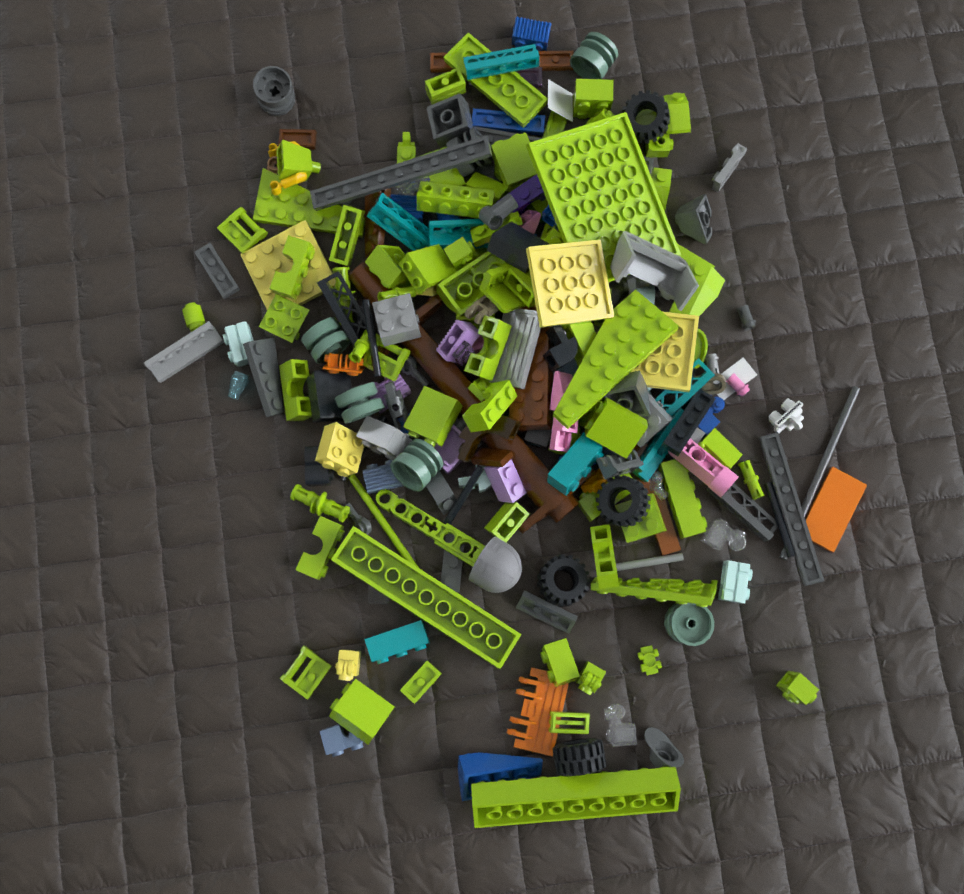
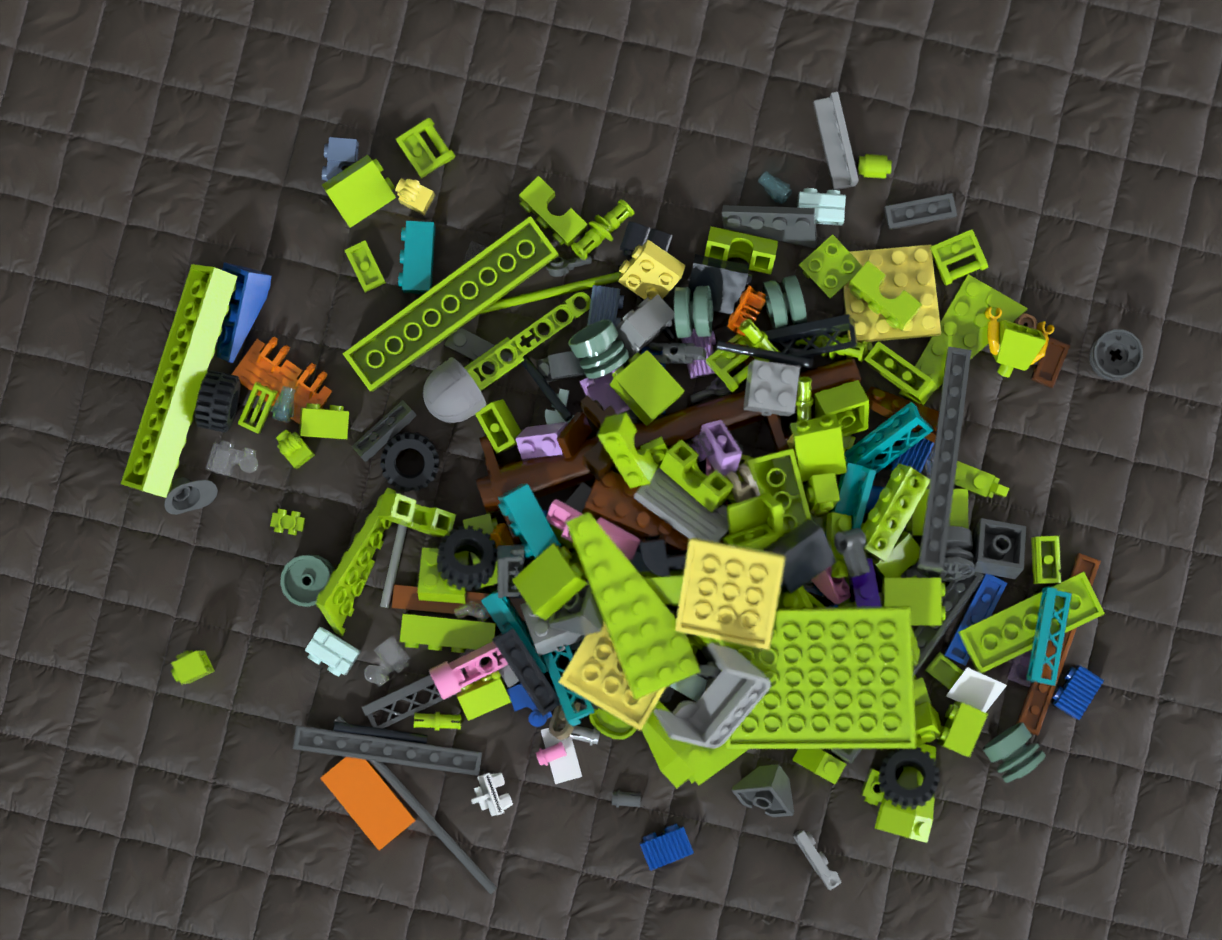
camera: 110 degrees right, 5 degrees up
none -> clear light blue cone [271,386,295,422]
none -> blue brick [640,823,694,871]

